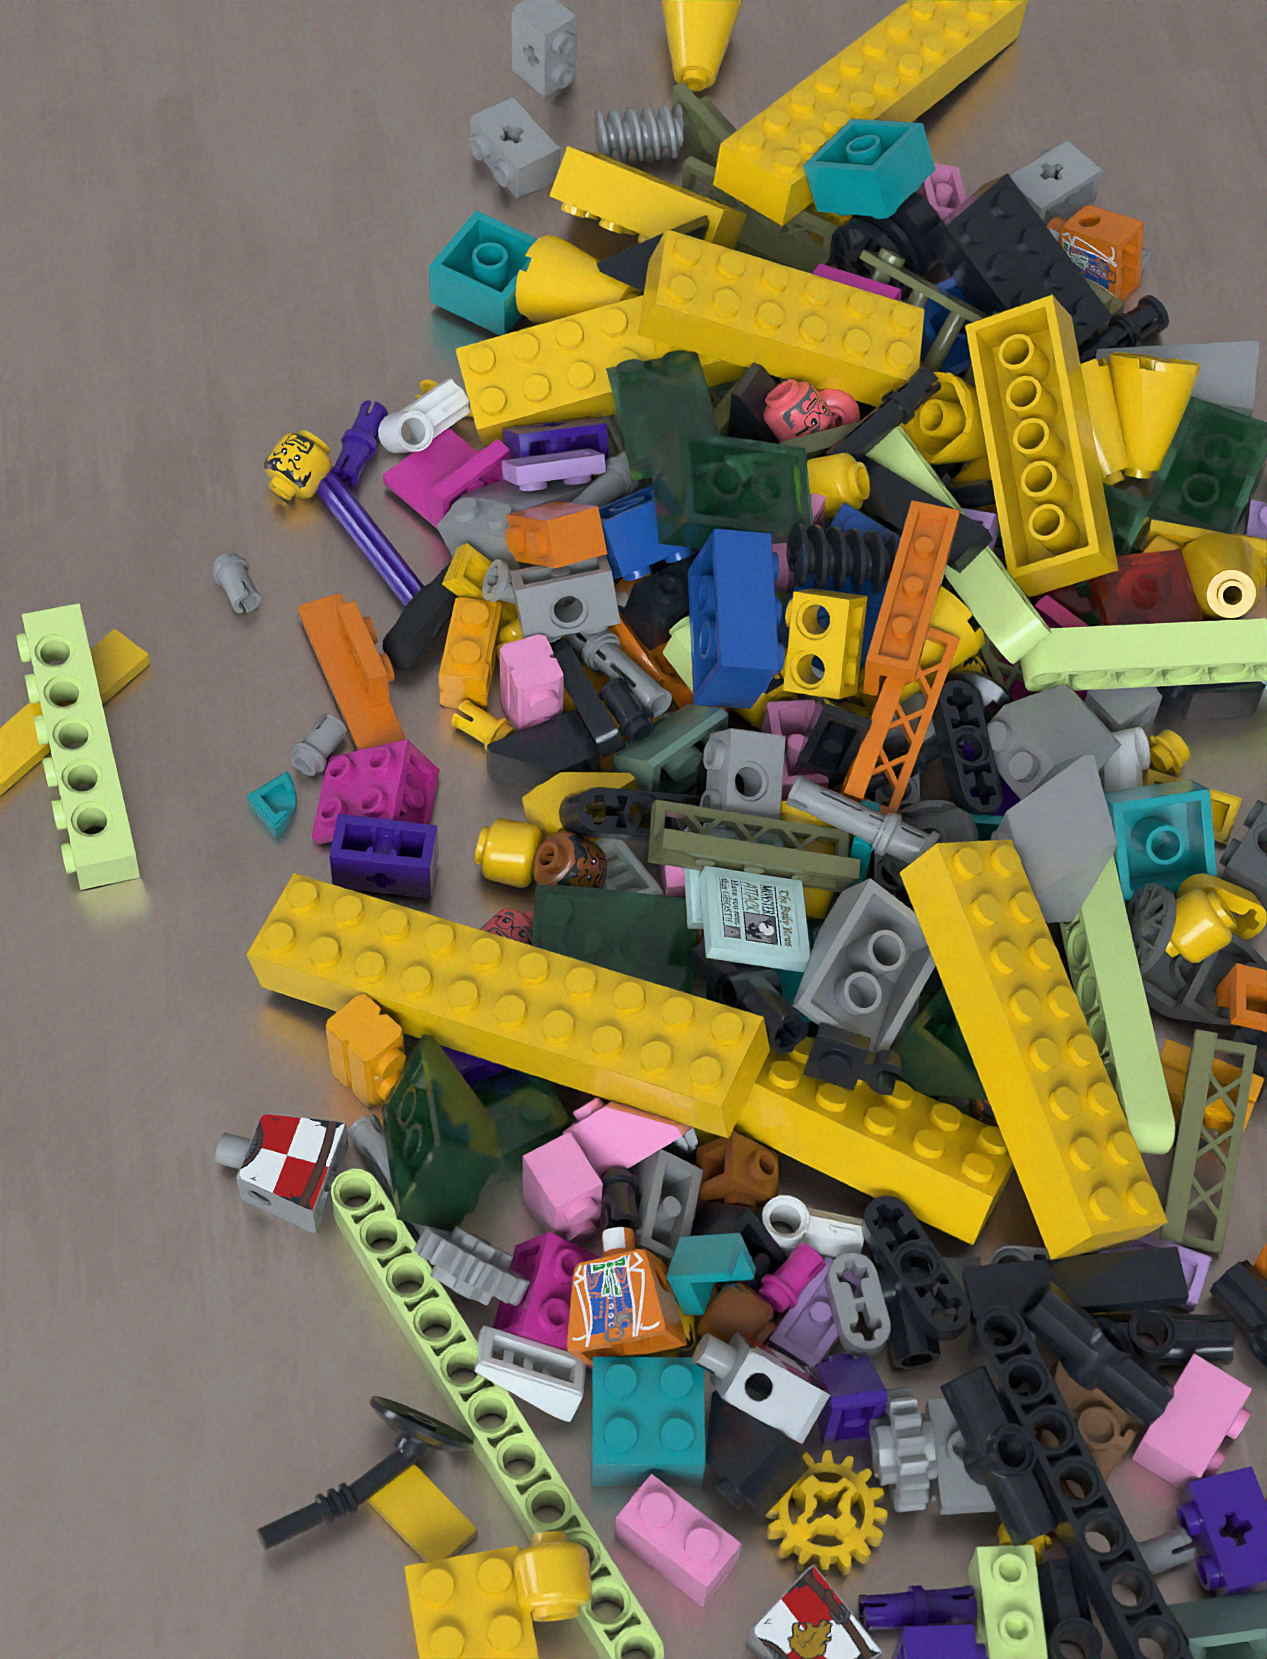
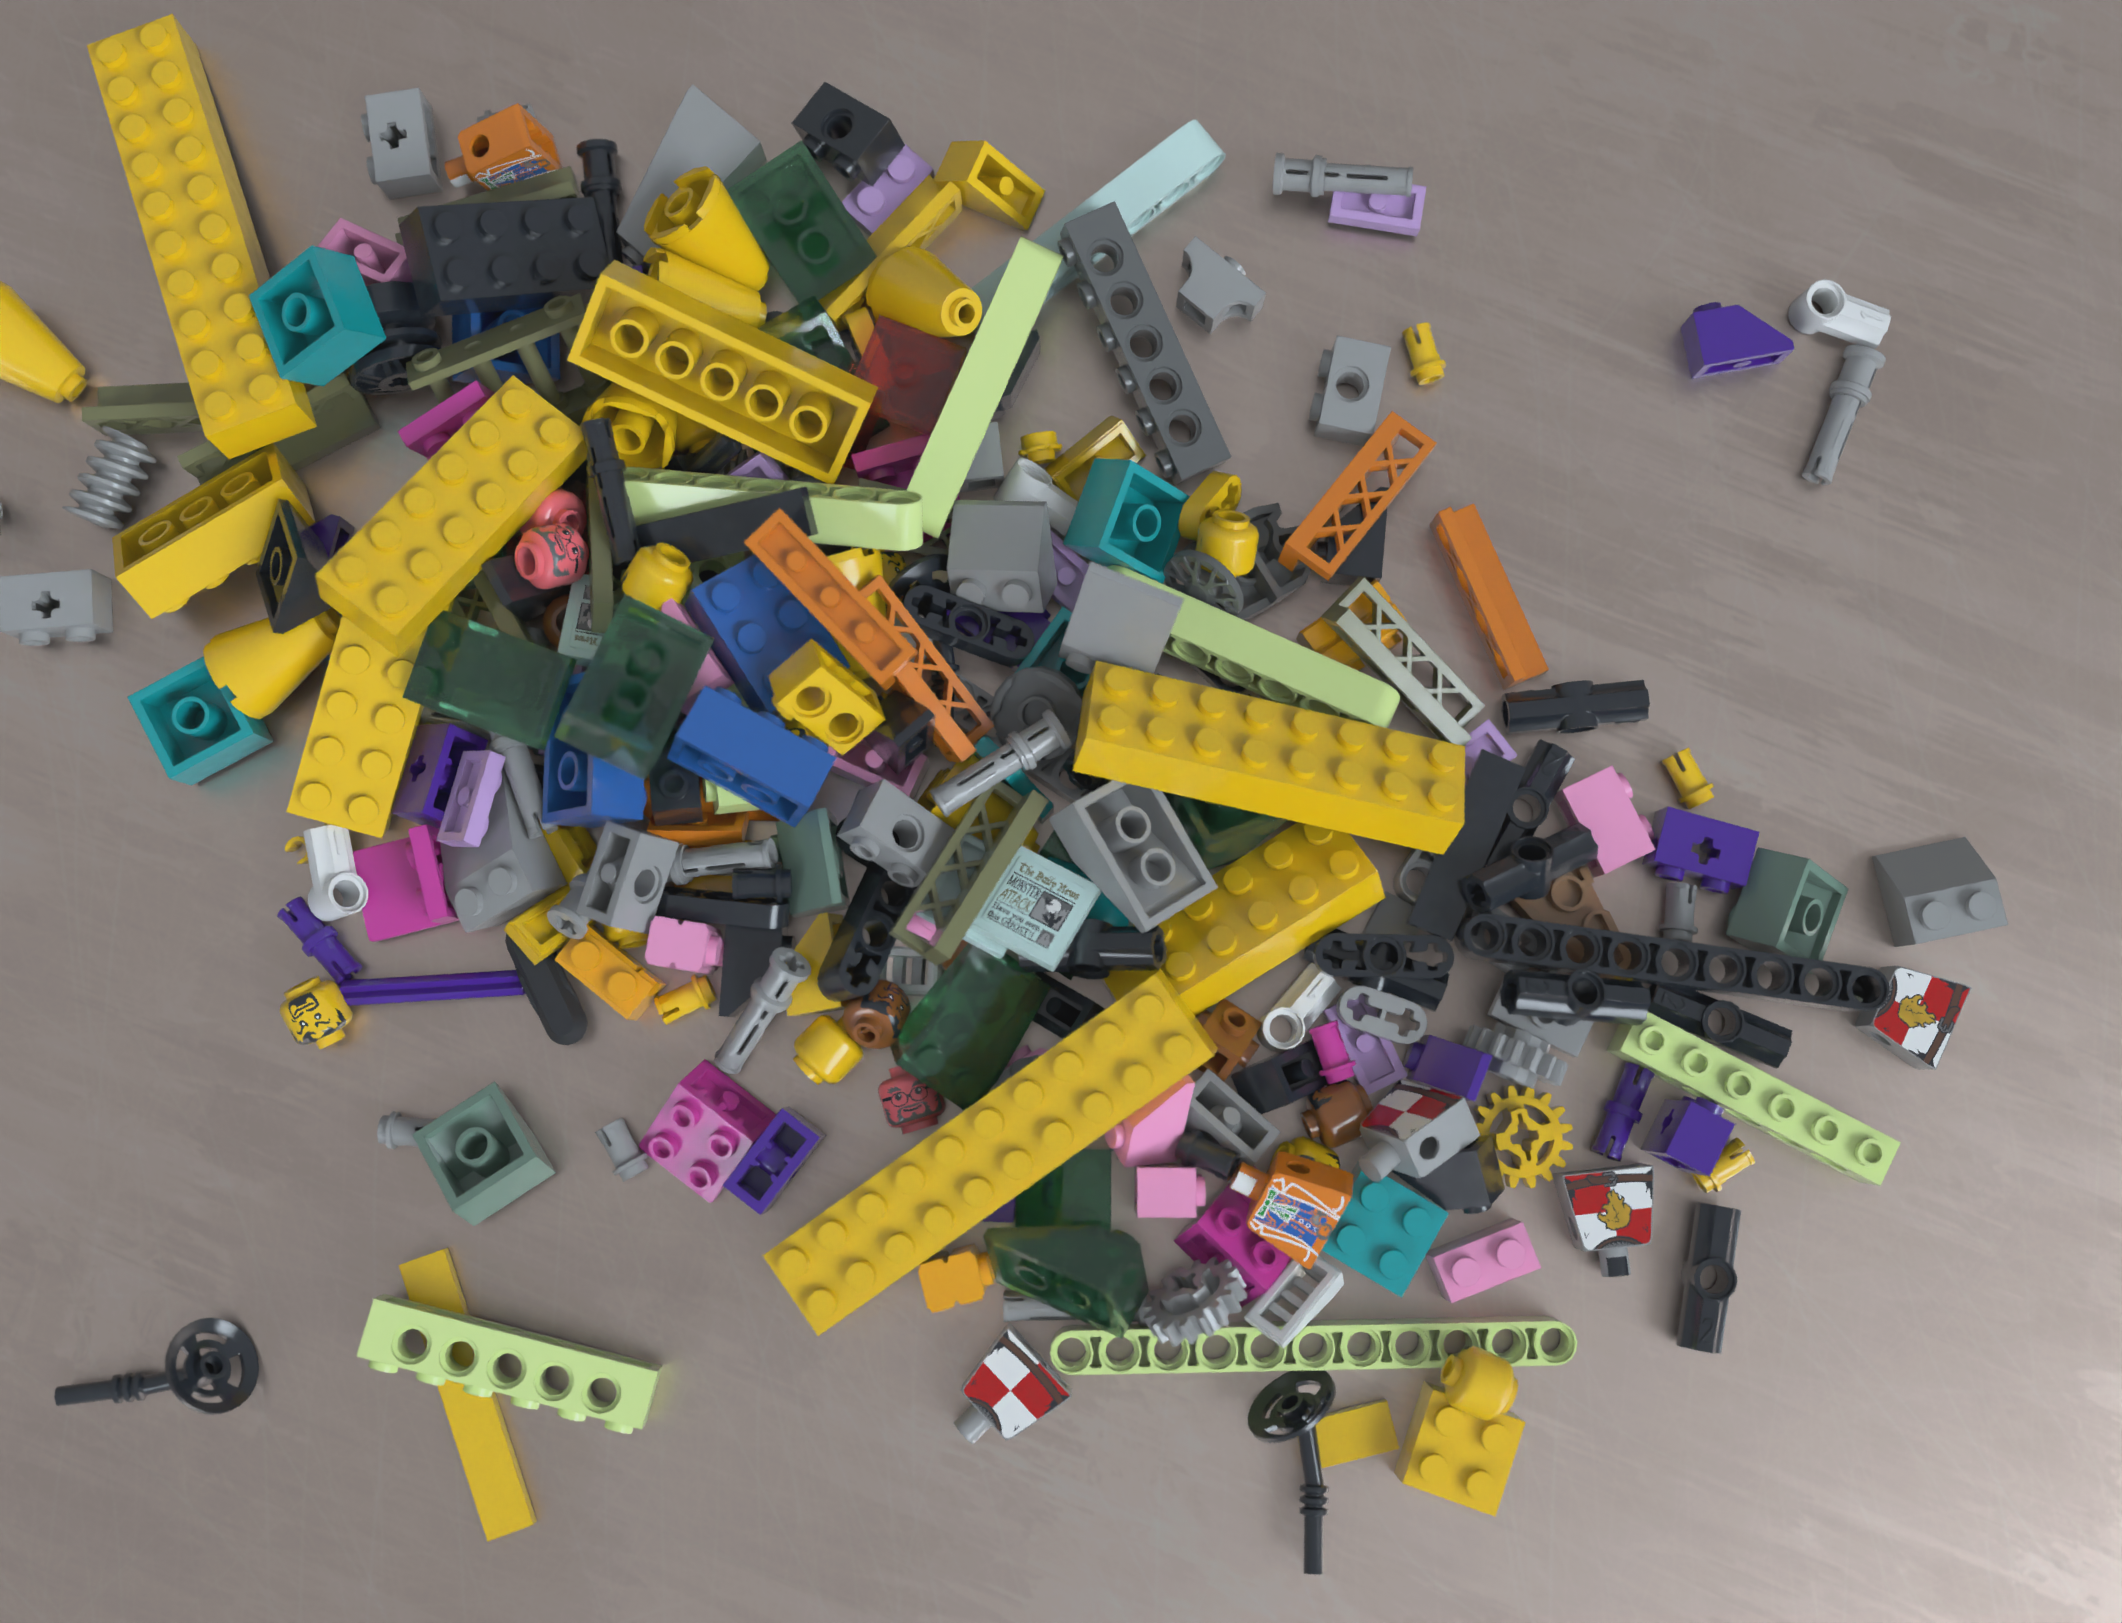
camera: 55 degrees left, 25 degrees up
teal tile [247,771,297,838] -> none
orange bracket [298,593,405,751] -> none
orange brick [505,501,607,568] -> none
teal panel [666,1233,756,1315] -> none
black piece [786,523,897,594] -> none
black plate [803,1022,904,1095] -> none
none -> sand green slope [412,1081,556,1226]
none -> light grey pin [714,947,811,1074]

